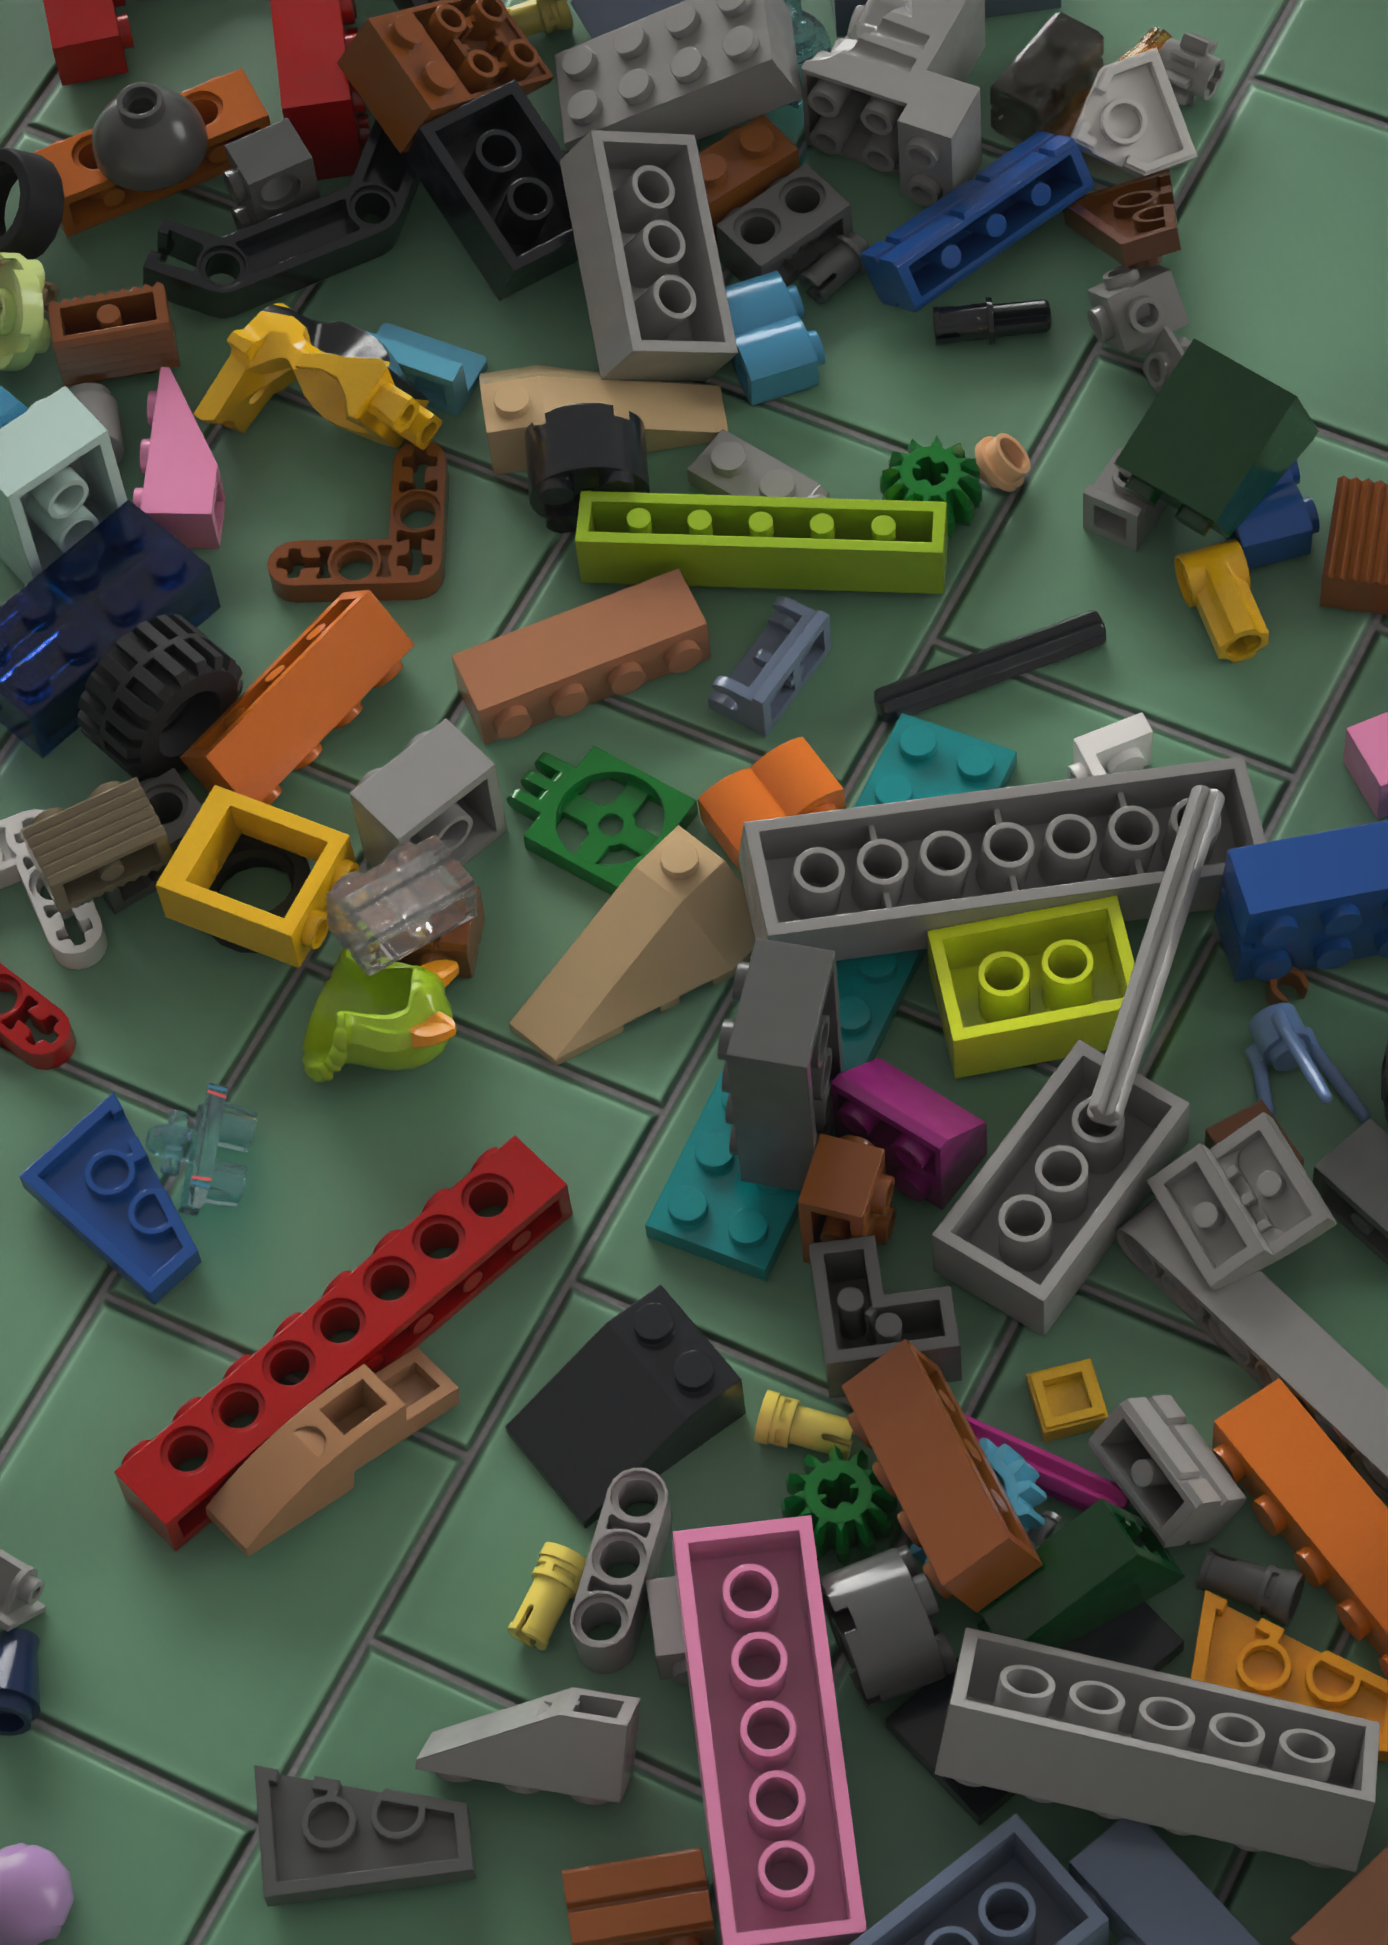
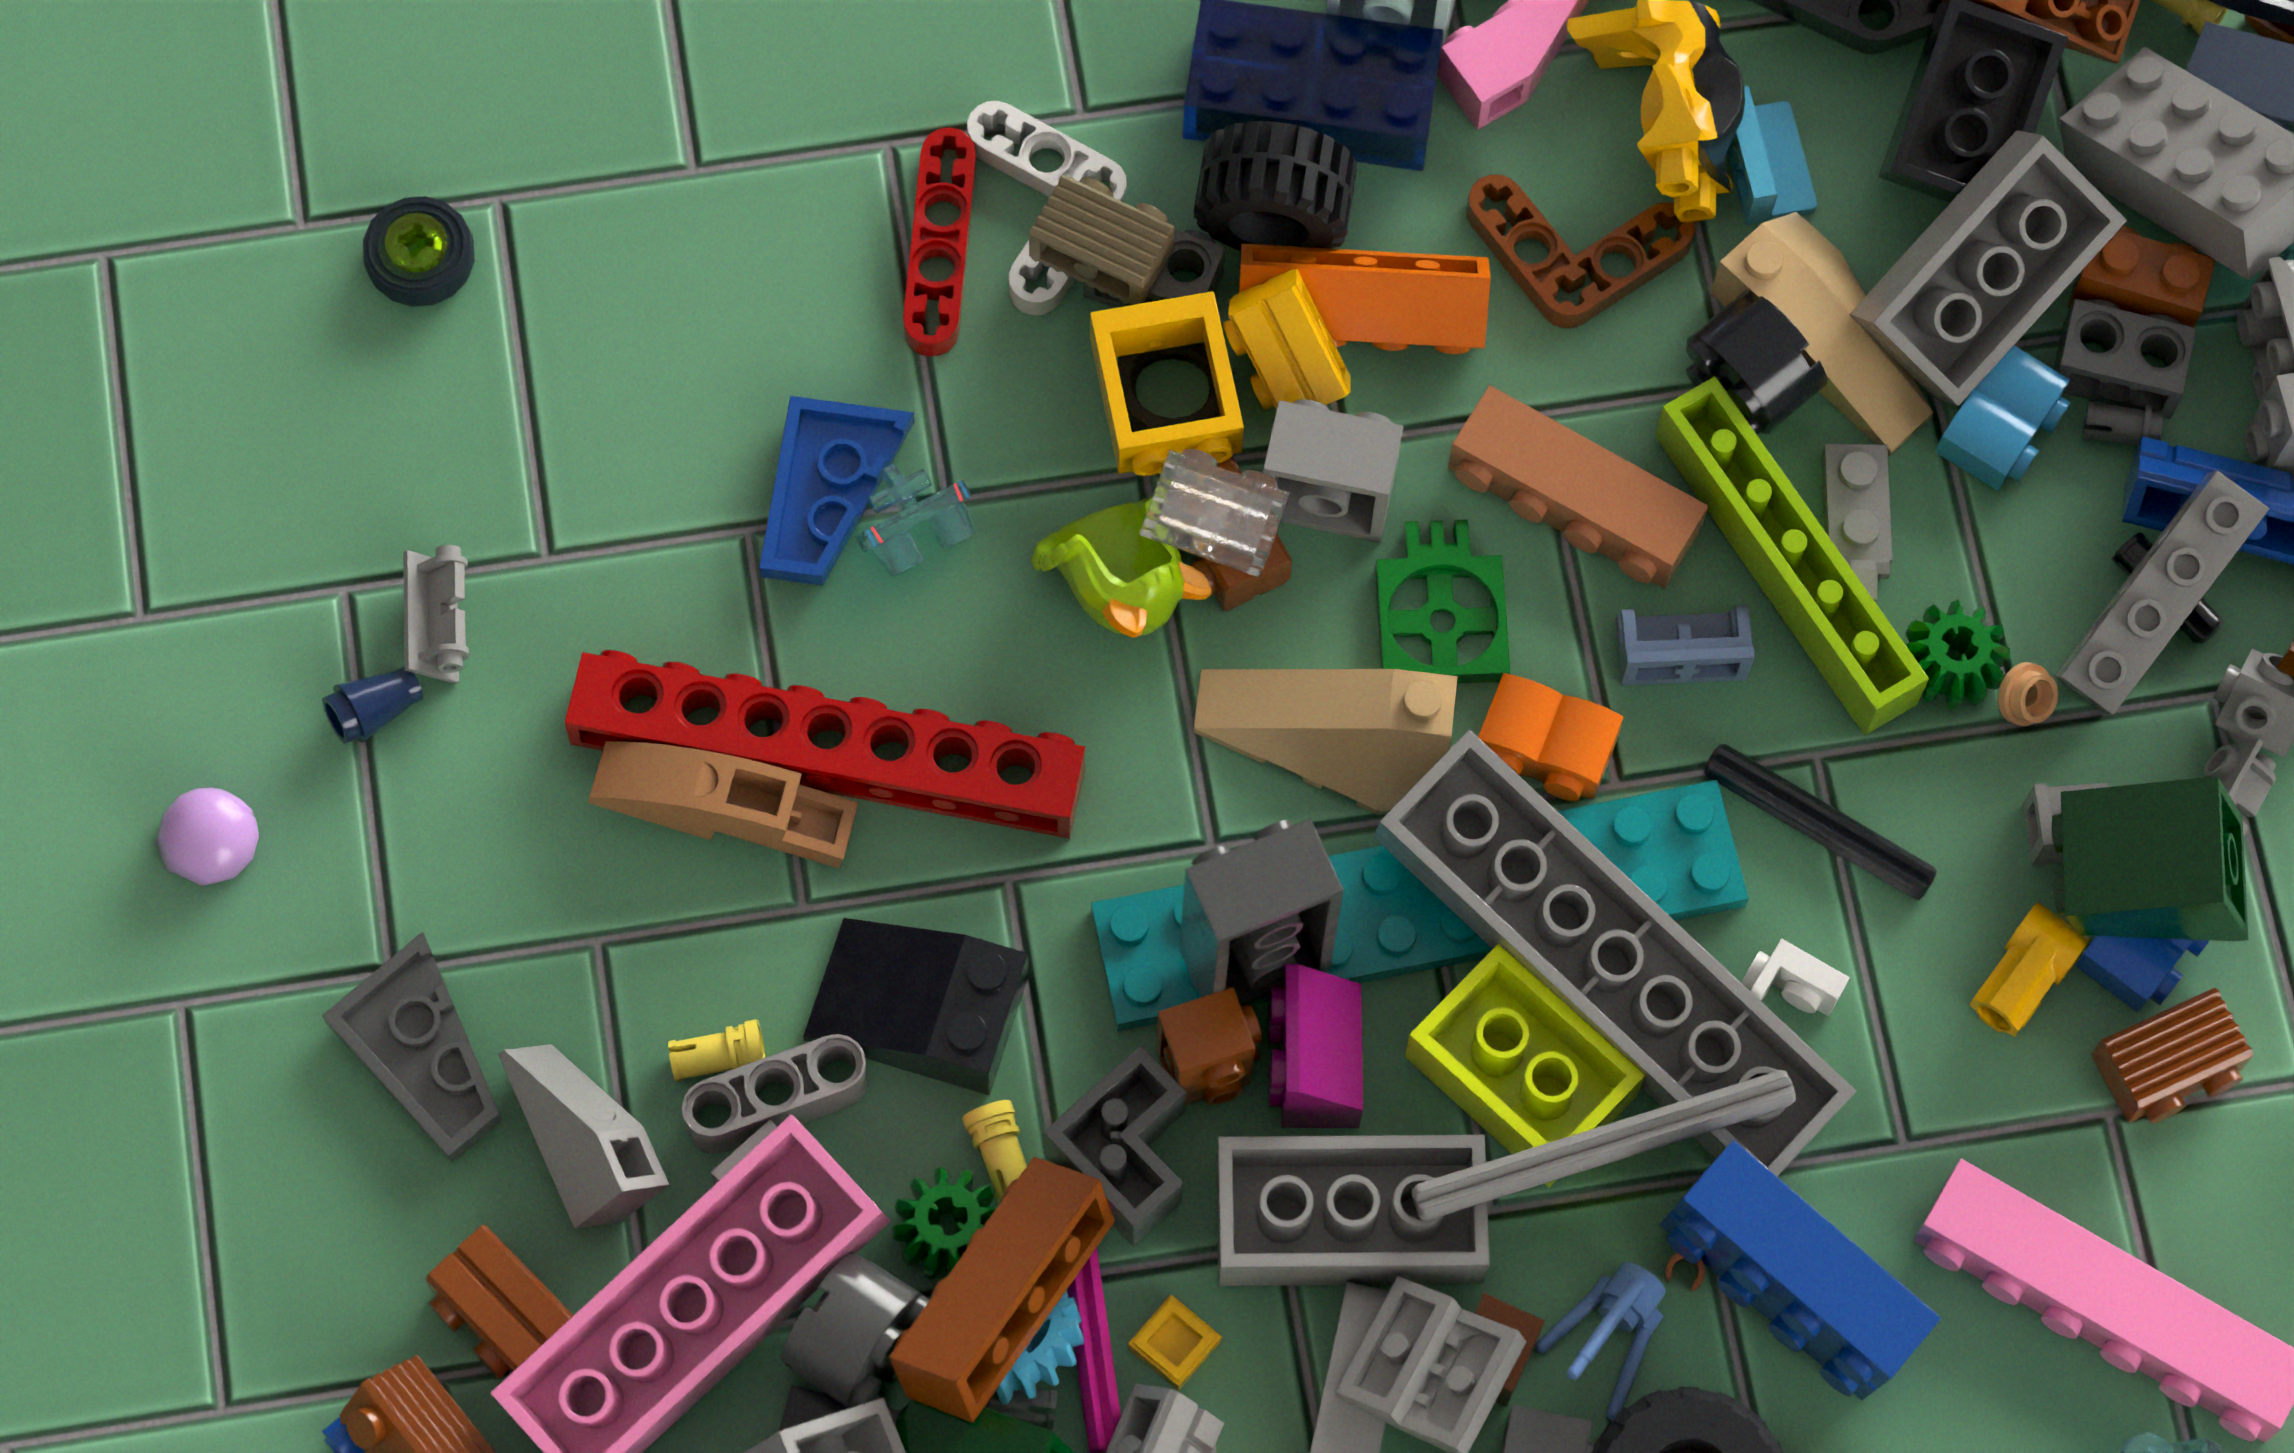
camera: 45 degrees right, 10 degrees up
none -> yellow brick [1223,269,1351,411]
none -> light grey brick [2054,470,2270,715]

